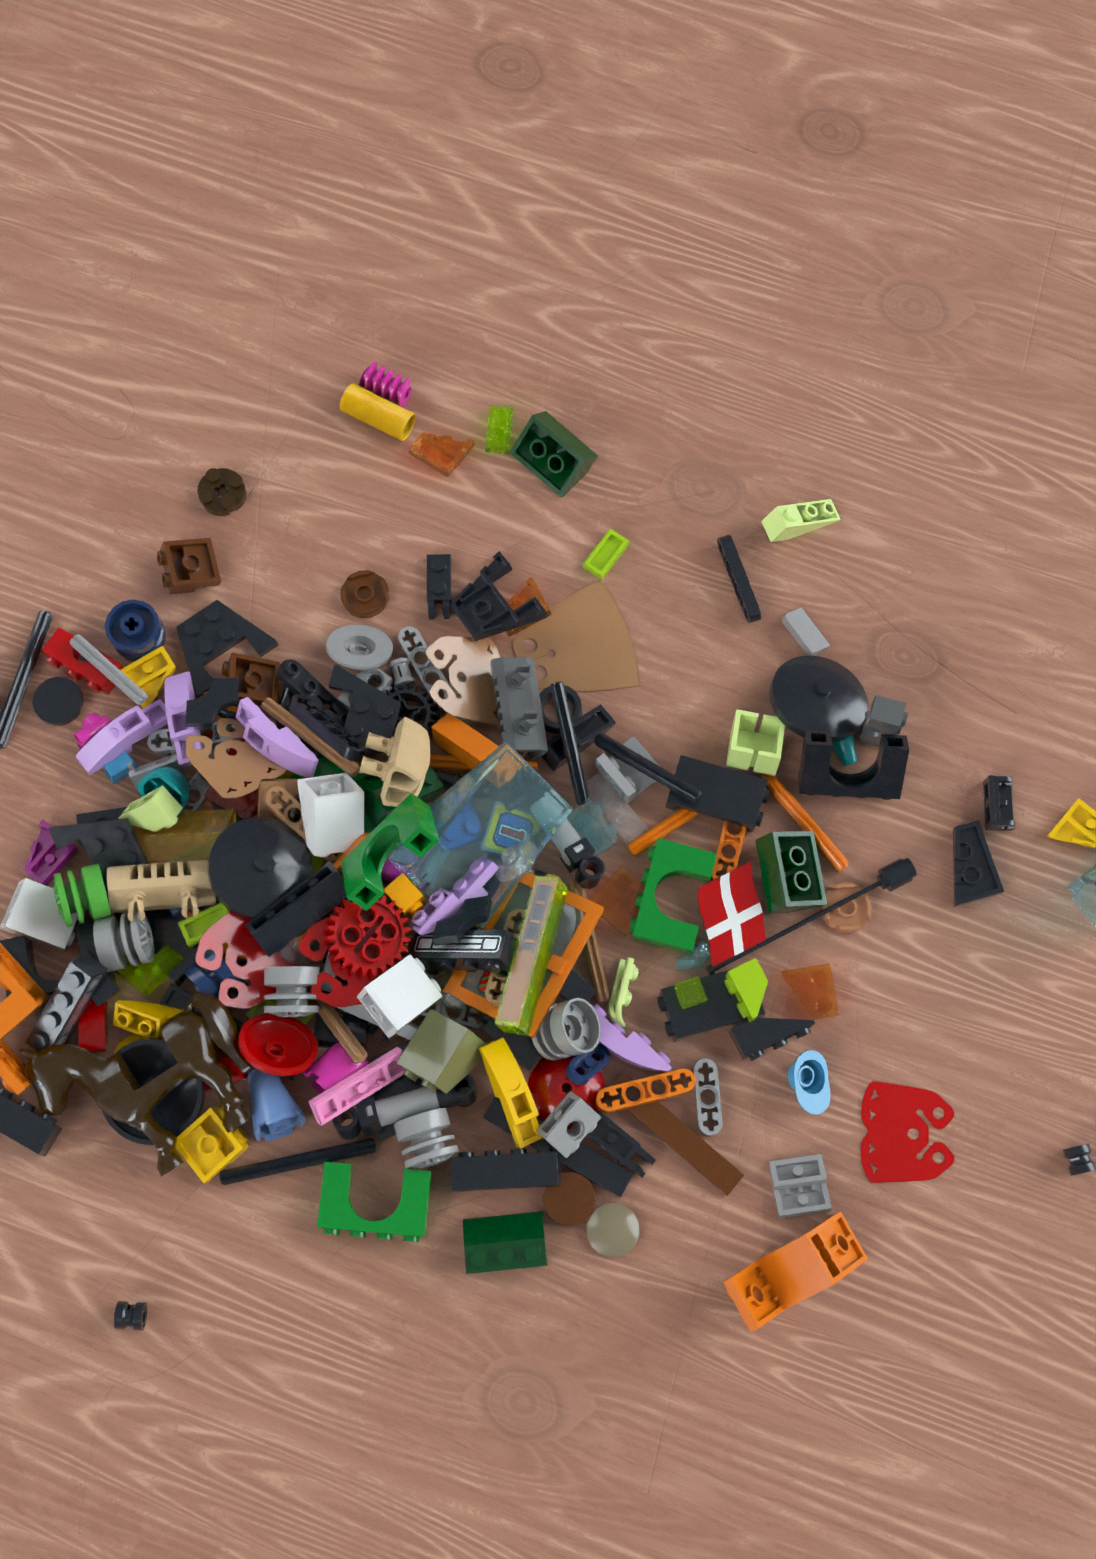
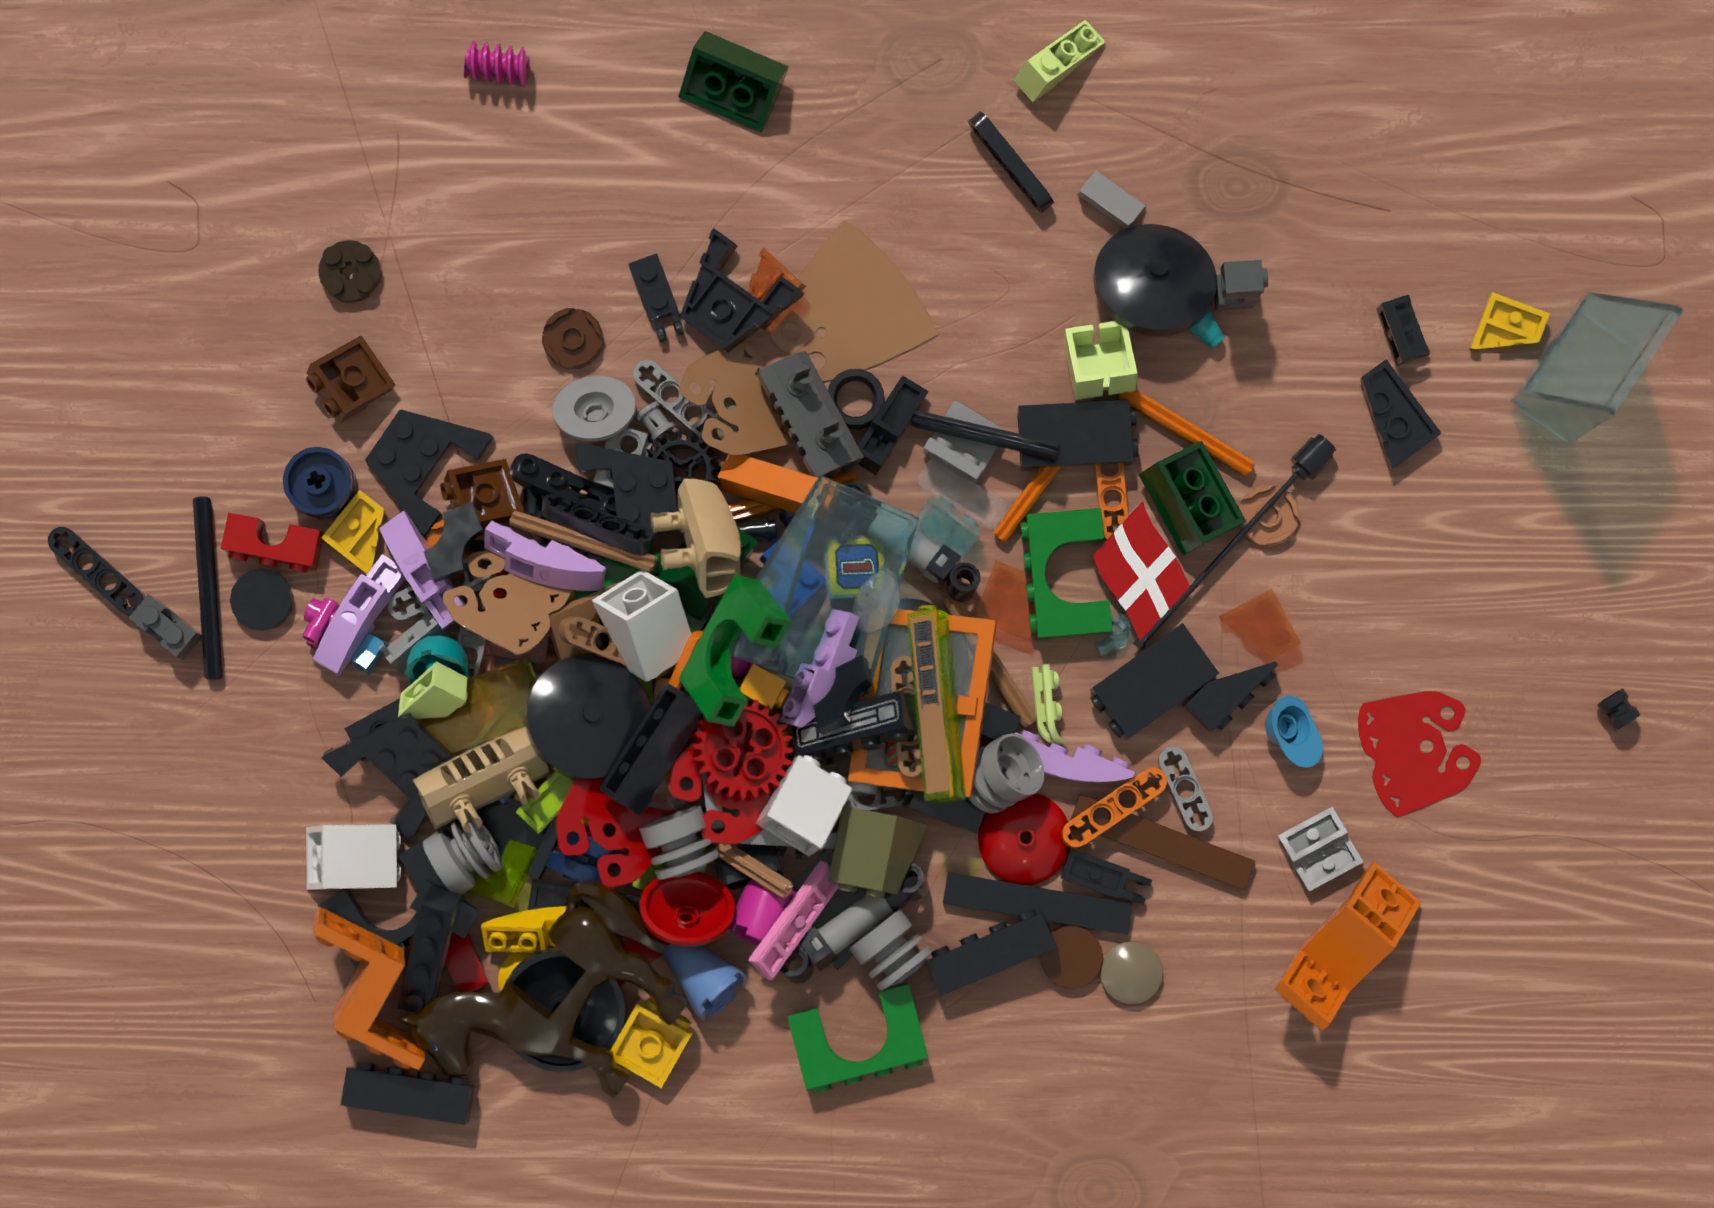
camera: 20 degrees left, 10 degrees up
magenta wing [23,819,79,886] -> none
bright green wheel [53,864,111,927] -> none
light grey axle [70,634,148,705] -> none
black axle [219,1138,376,1185] -> none
yellow piece [339,383,416,441] -> none
clear orange wing [409,432,474,477] -> none
dark green slope [463,1211,547,1274] -> none
yellow slope [479,1037,542,1149] -> none
clear neon green tile [485,405,514,454] -> none
light grey brick [536,1091,601,1158] -> none
black axle [550,681,590,805] -> none
dark blue plate [566,1043,610,1085] -> none
lime tile [582,528,630,581] -> none
clear neon green tile [673,976,707,1010] -> none
lime slope [724,958,768,1022] -> none
black arch [798,730,909,800] -> none

